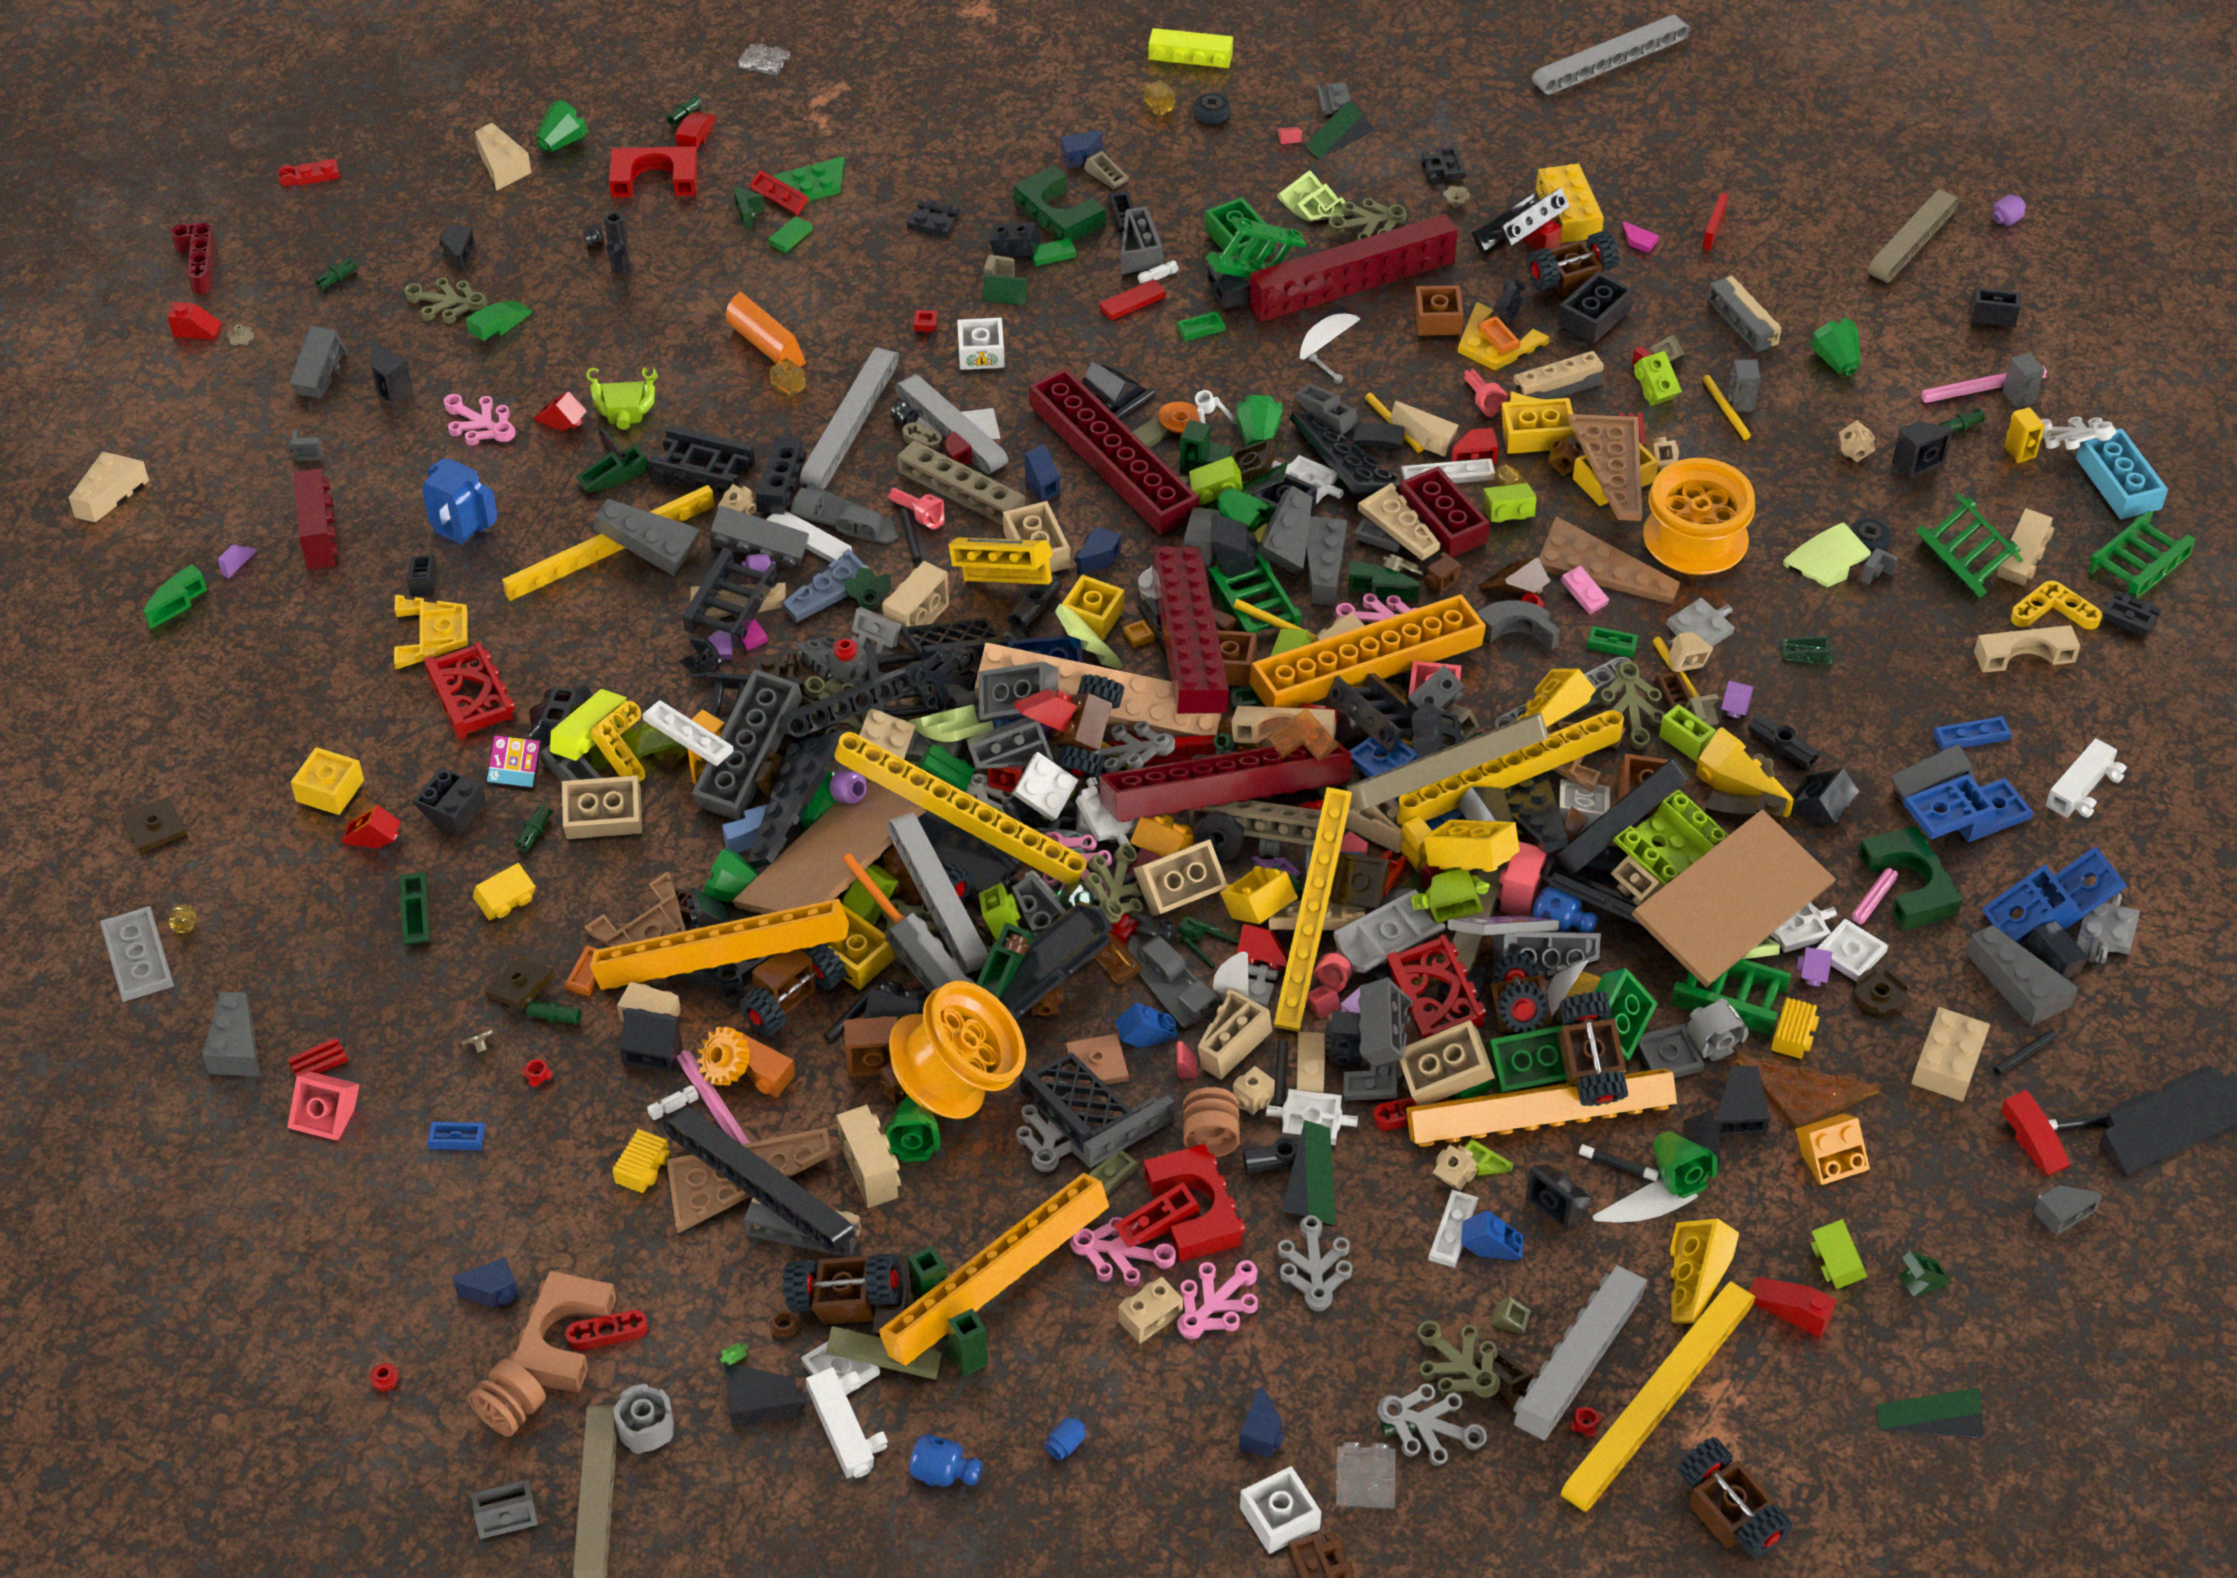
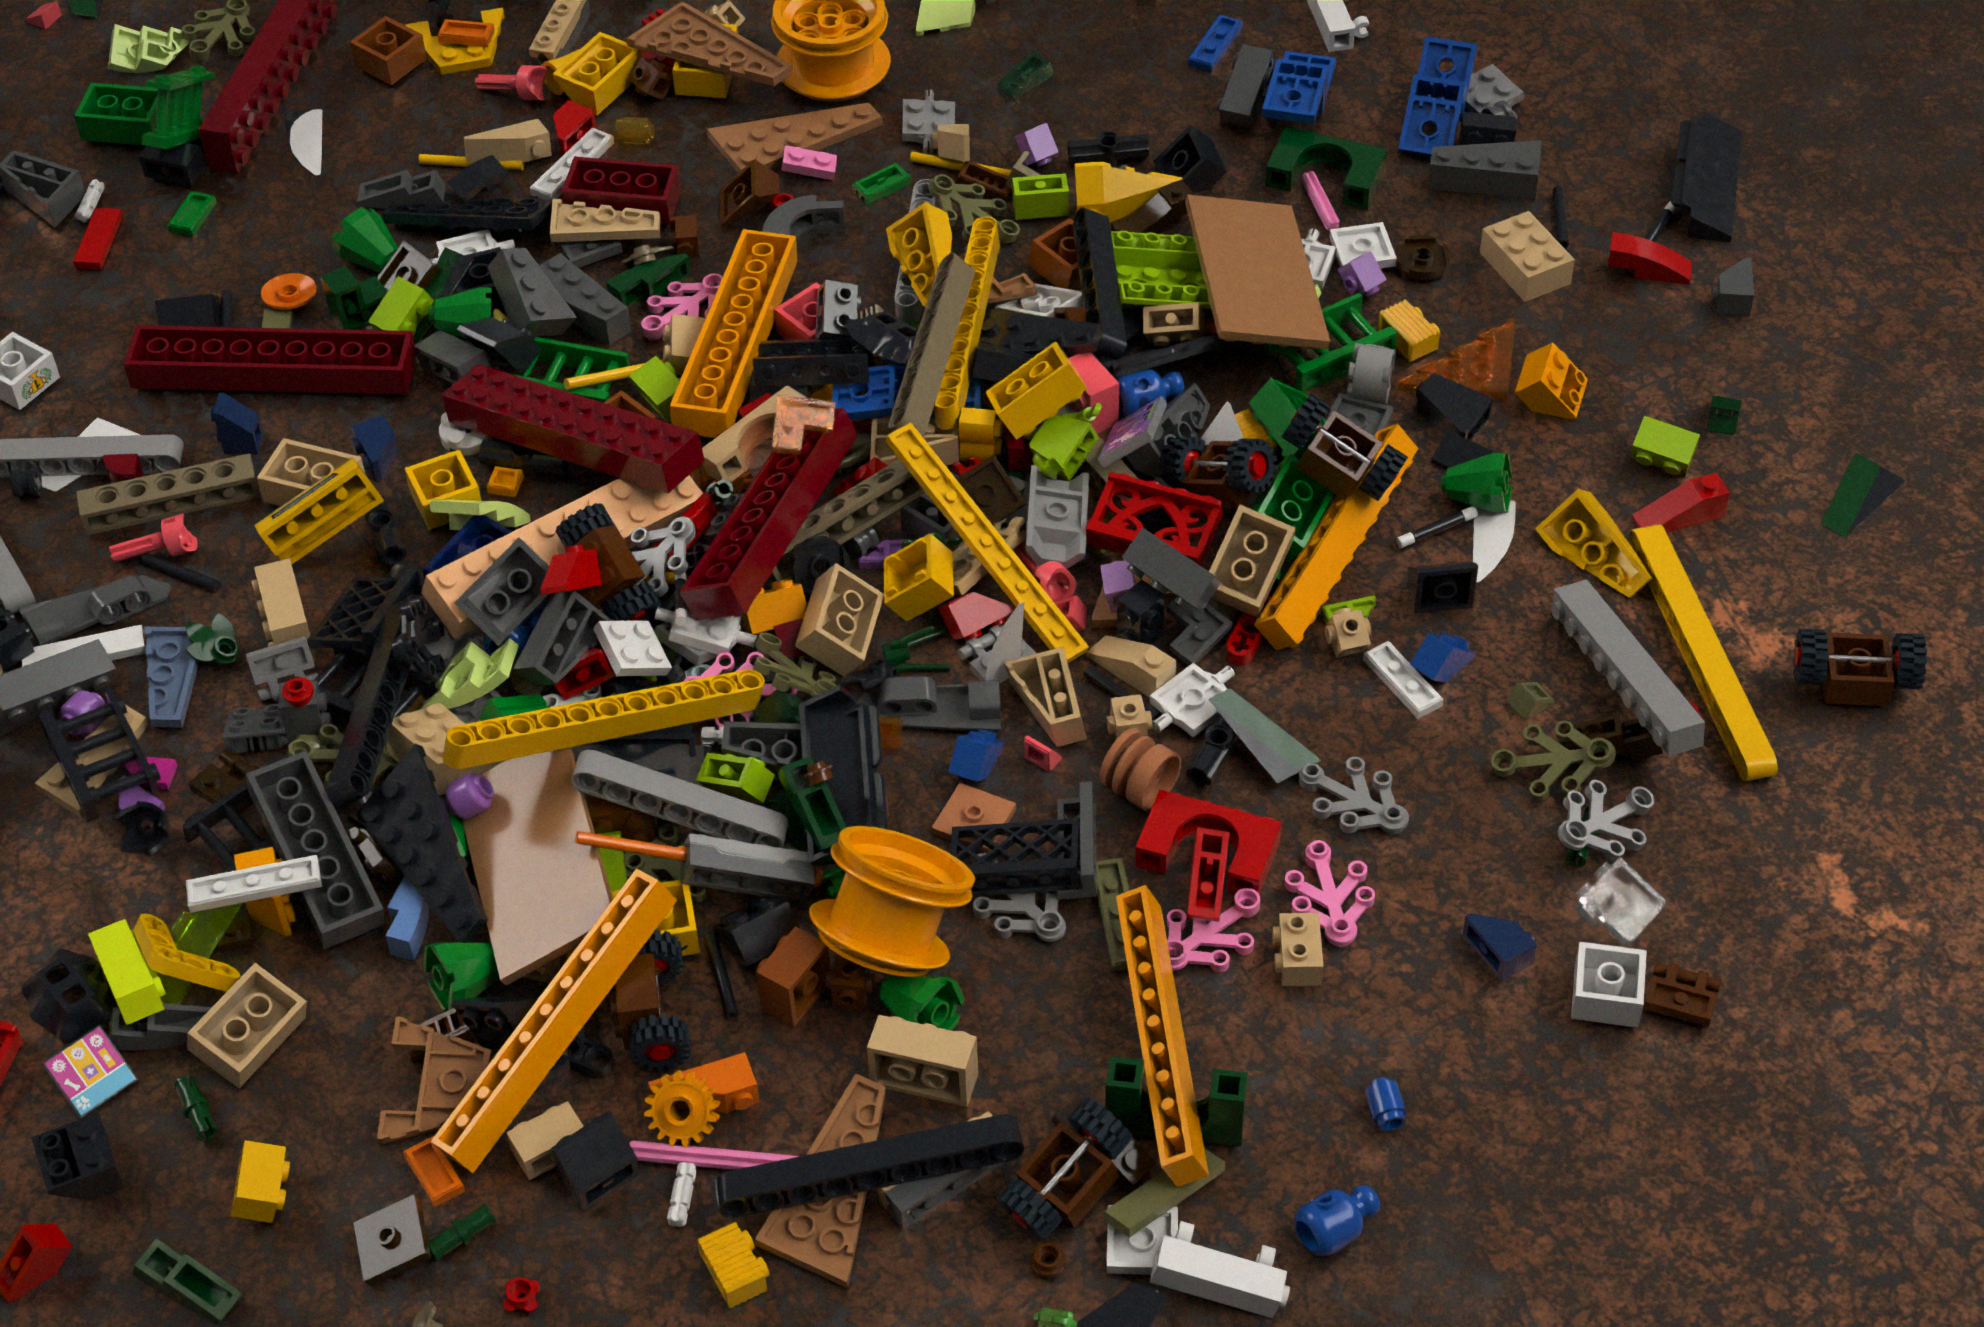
camera: 50 degrees left, 0 degrees up
dark tan beam [903,422,943,452] -> none
white plant [1195,390,1237,425] -> none
light grey hinge [1309,353,1343,384] -> none
lime brick [1482,483,1536,522] -> none

